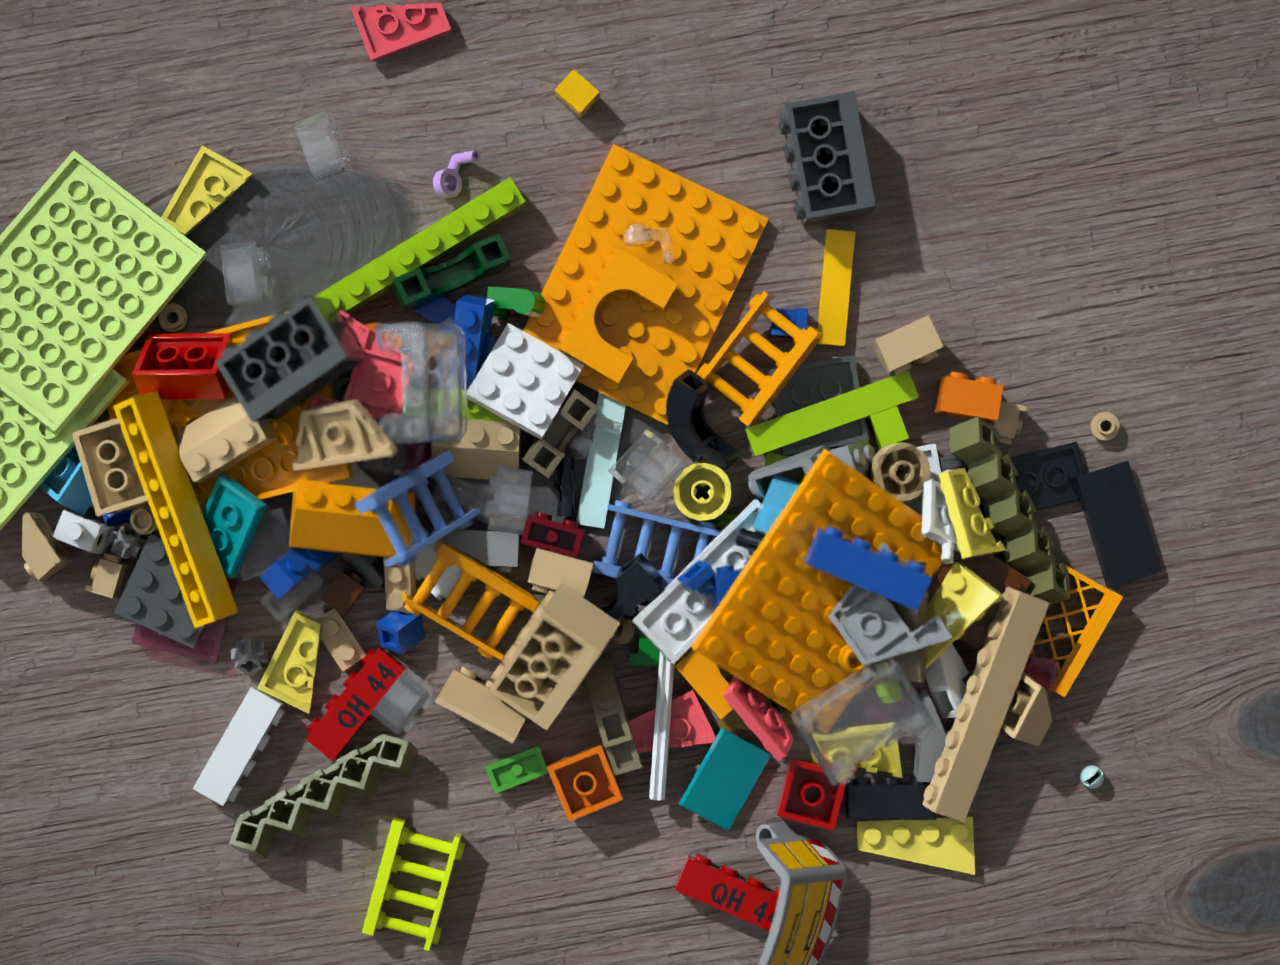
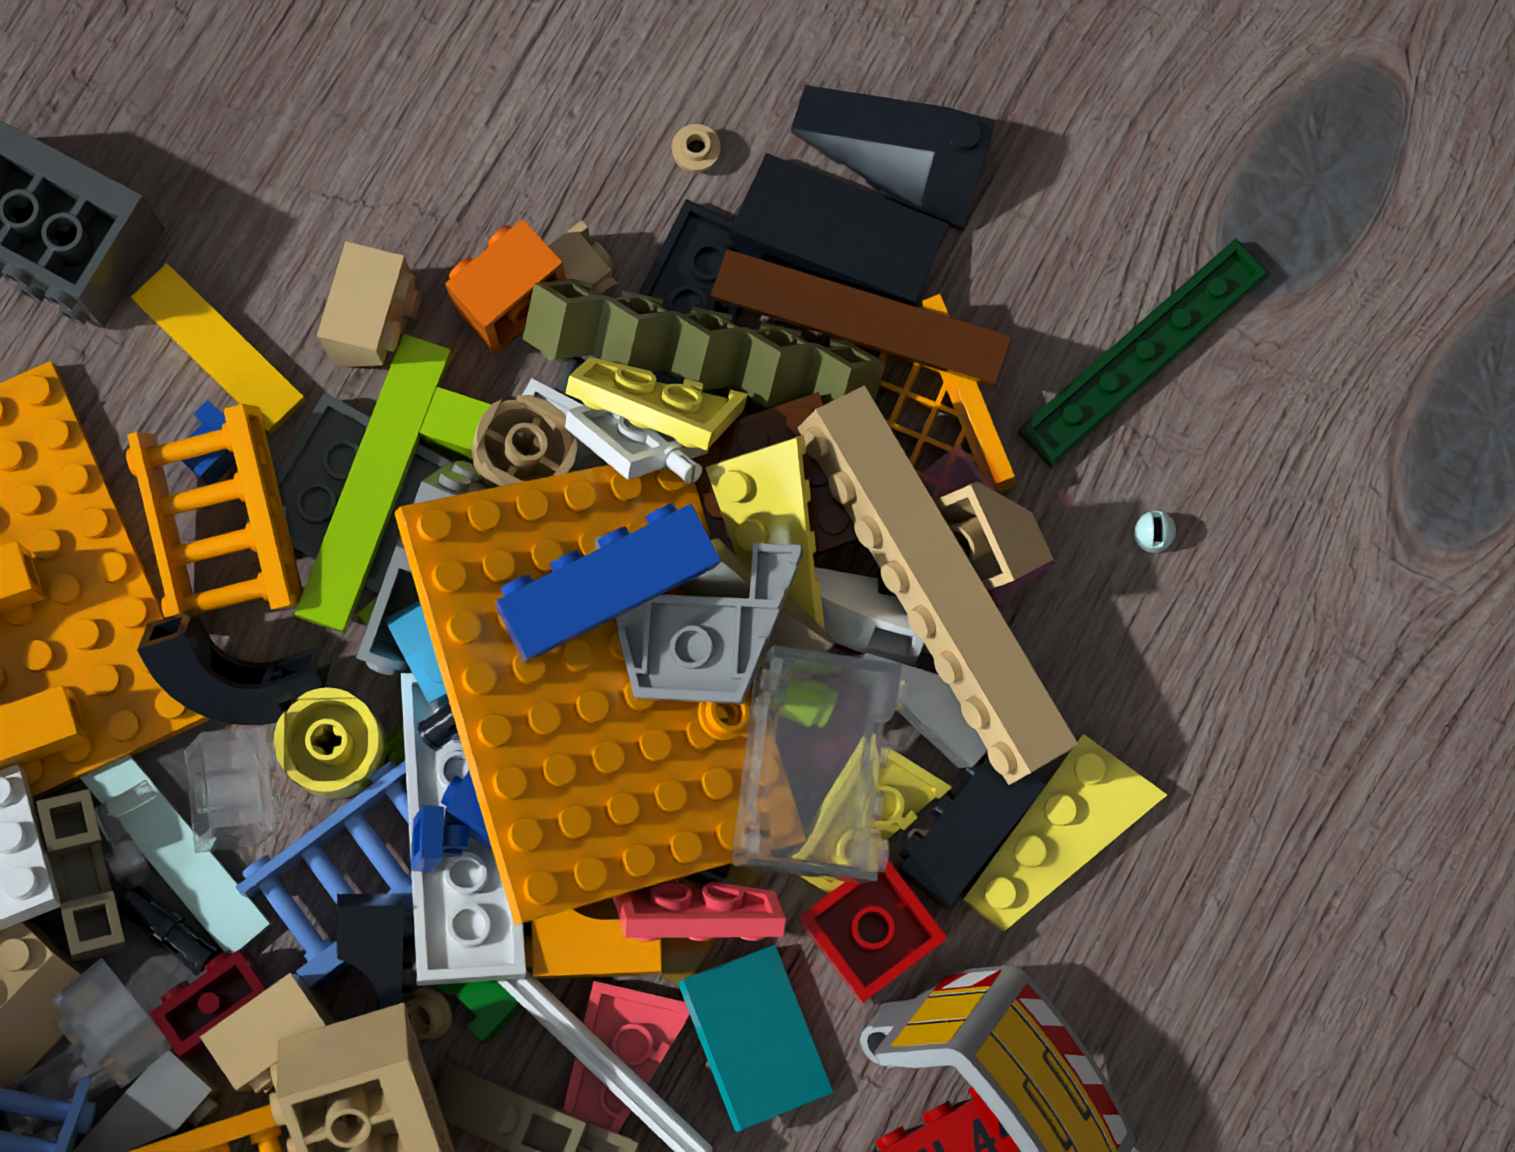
camera: 50 degrees left, 10 degrees down
none -> reddish brown tile [710,249,1013,388]
none -> black wedge [791,85,996,231]
none -> dark green tile [1017,238,1270,469]

